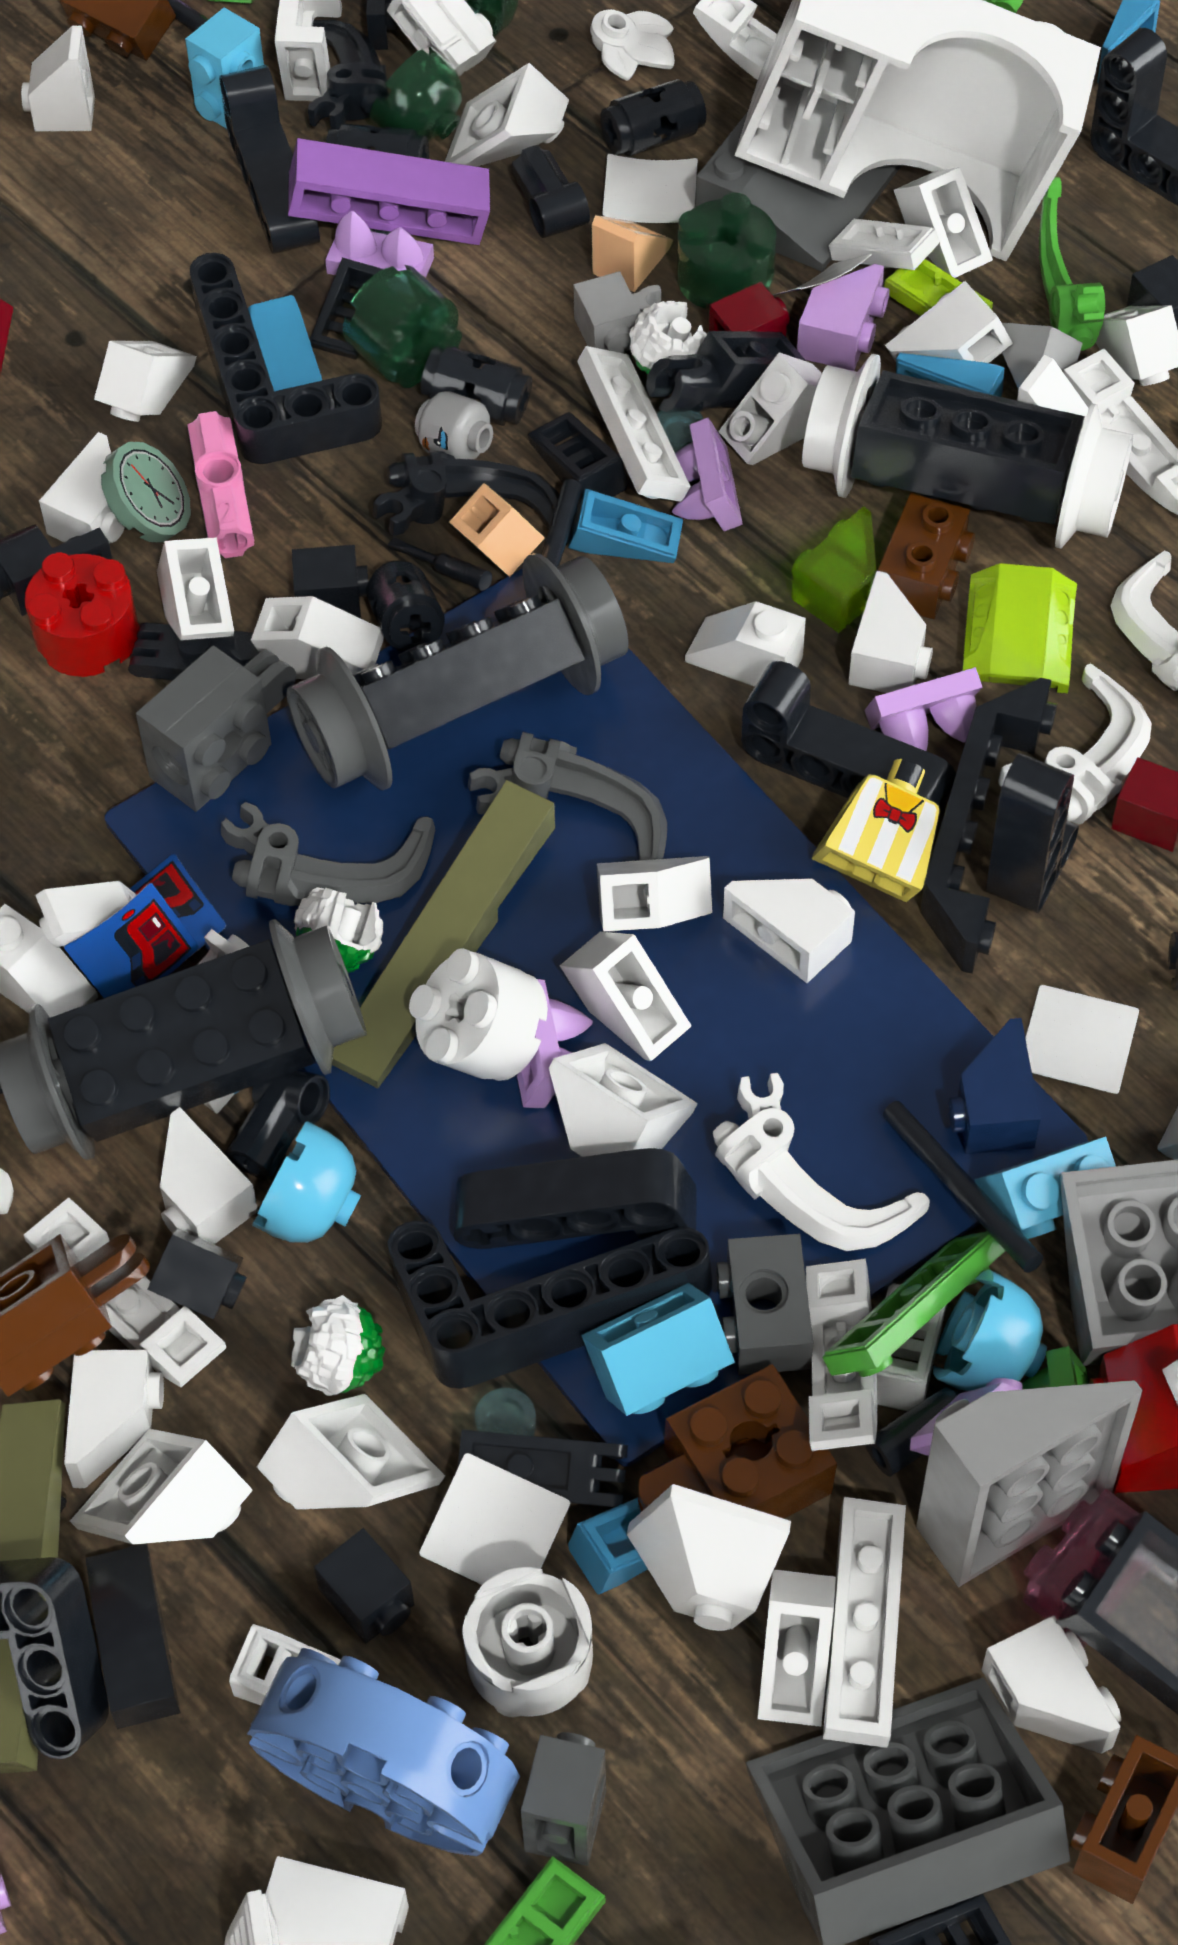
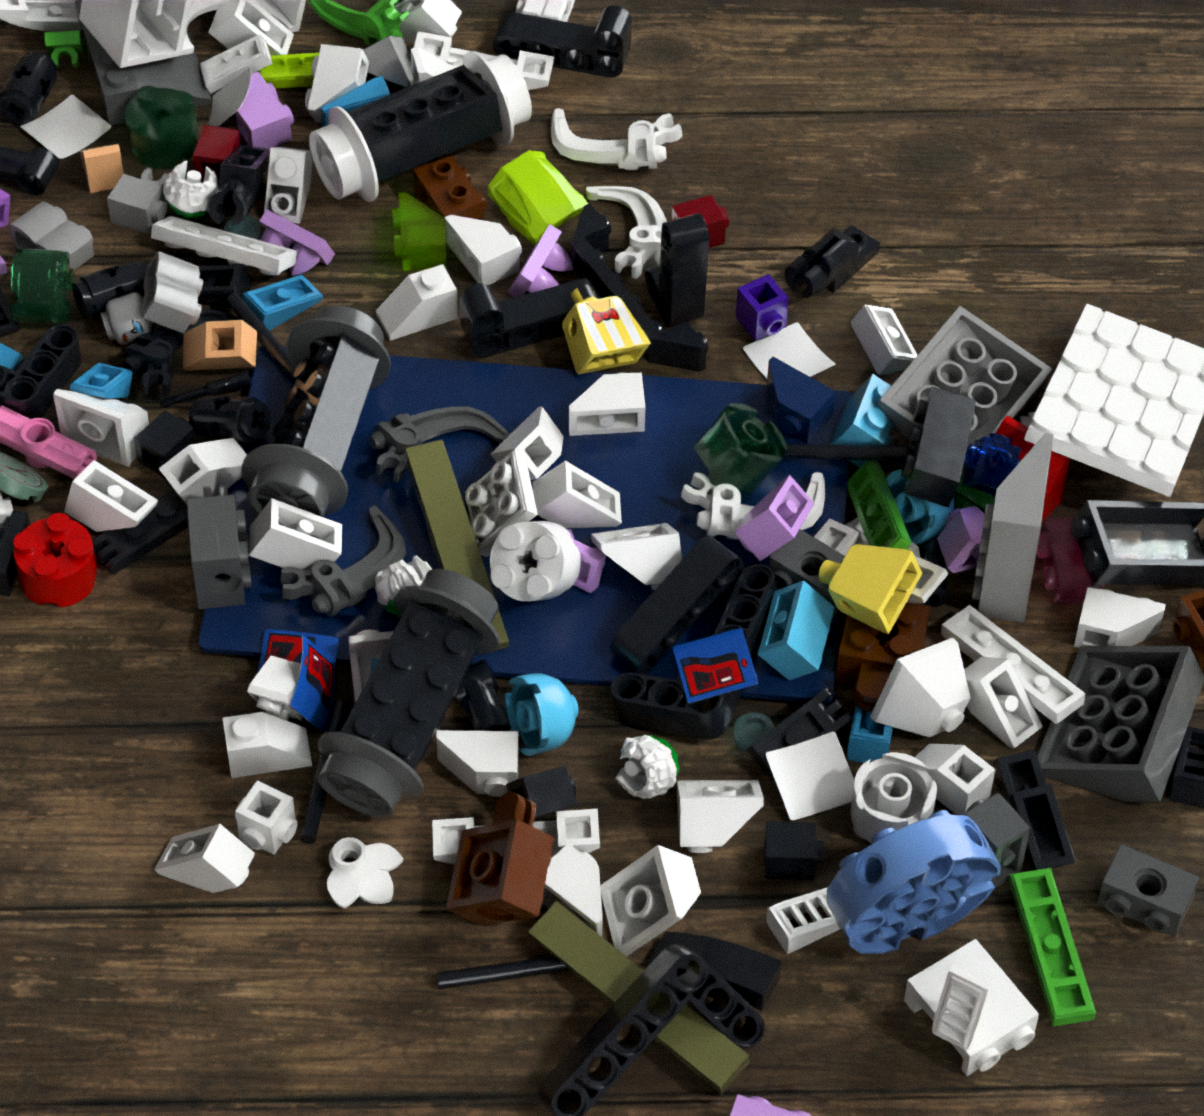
camera: 50 degrees left, 5 degrees down
none -> light grey brick [10,201,94,279]
none -> bright green tile [44,30,84,69]
none -> white slope [53,389,149,467]
none -> dark azure slope [69,363,133,398]
none -> light grey brick [141,251,203,333]
none -> white brick [249,498,342,570]
none -> white tile [465,449,538,557]
none -> sticker [673,628,758,703]
none -> clear green brick [694,403,787,493]
none -> lavender slope [735,475,815,561]
none -> dark purple brick [736,274,789,341]
none -> light yellow torso [819,544,923,634]
none -> black brick [901,386,976,508]
none -> white slope [915,744,995,815]
none -> clear blue brick [962,433,1022,496]
none -> black slope [991,749,1076,870]

